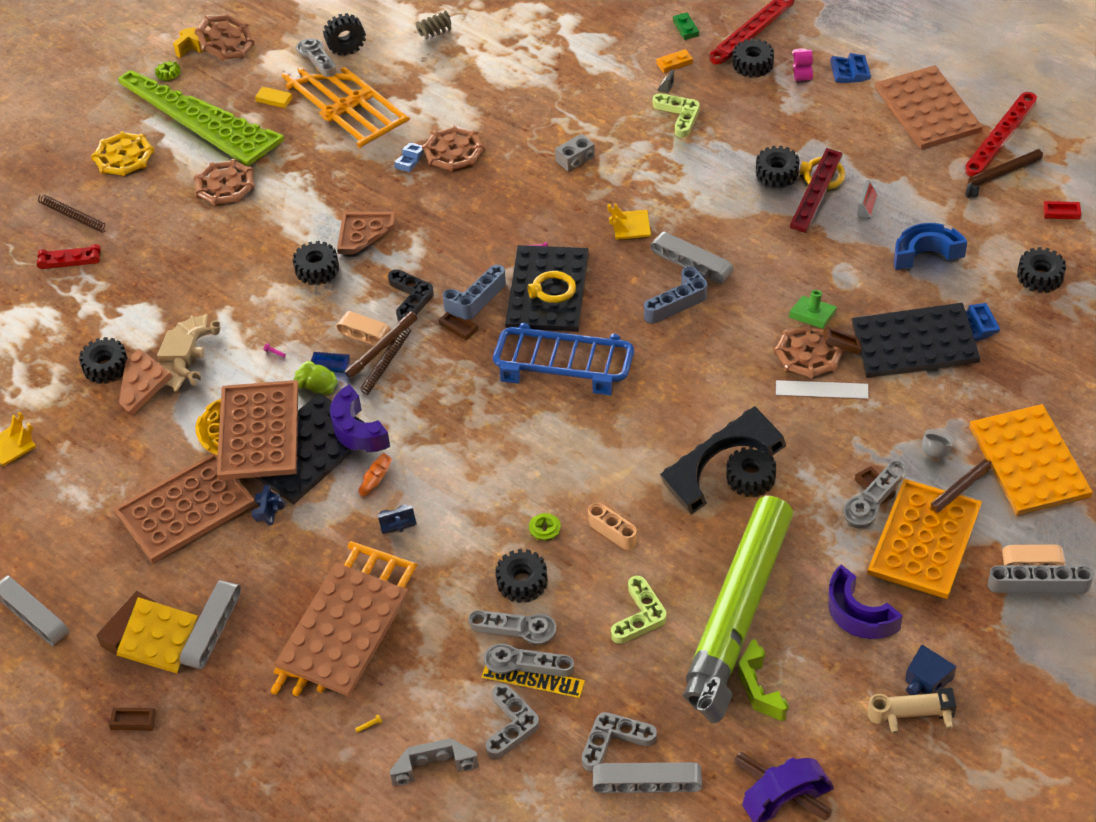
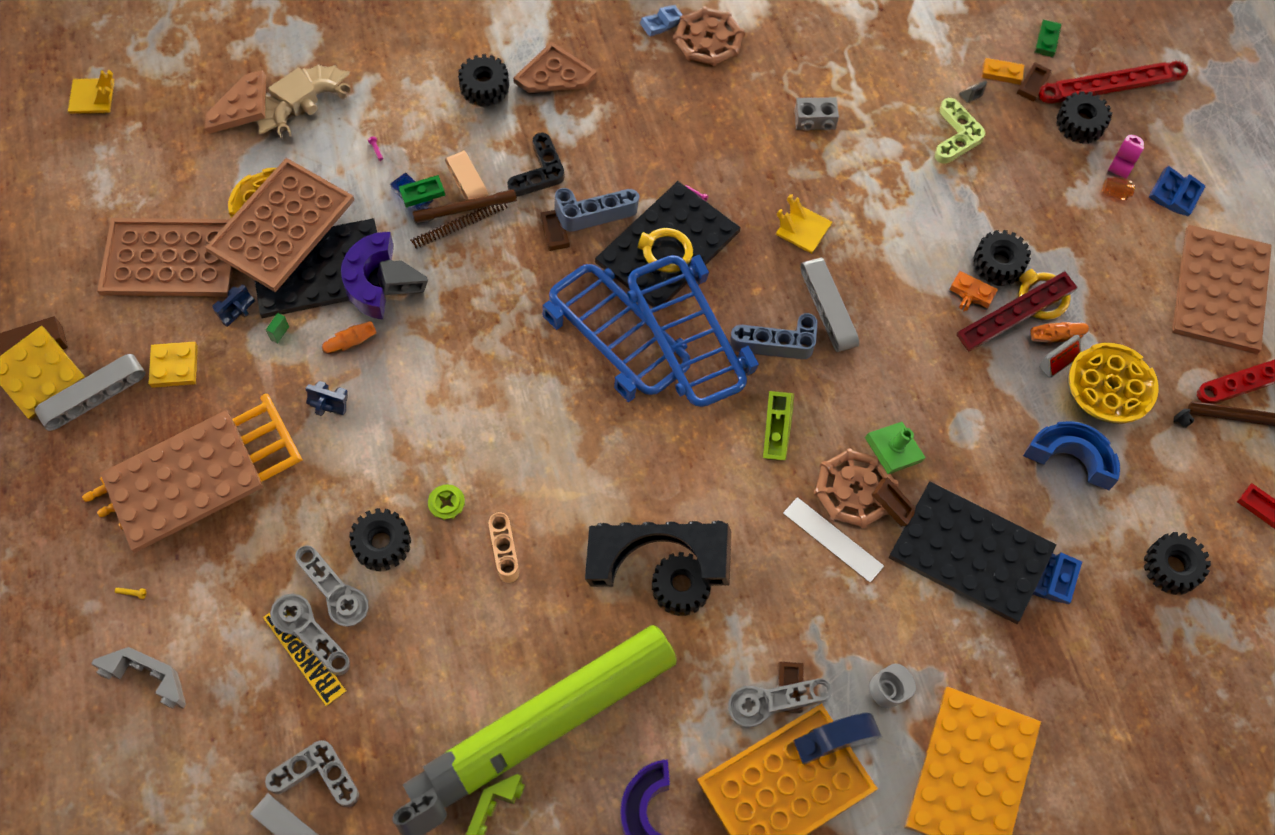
camera: 30 degrees right, 15 degrees up
black tyre [79,337,128,384] -> none
lime hair [293,361,338,395] -> none
light grey beam [486,684,539,759] -> none
yellowish green beam [611,576,666,644] -> none
reddish brown axle [930,459,992,513] -> none
none -> yellow plate [149,342,198,388]
none -> green tile [266,313,289,344]
none -> dark grey slope [377,260,428,295]
none -> green plate [399,175,446,208]
none -> blue bar [627,254,759,407]
none -> lime slope [763,391,794,460]
none -> dark blue arch [793,713,882,764]
none -> orange plate [949,271,998,311]
none -> reddish brown tile [1017,62,1052,102]
none -> orange hinge [1030,322,1089,343]
none -> yellow brick [1069,343,1159,424]
none -> clear orange brick [1102,176,1135,200]

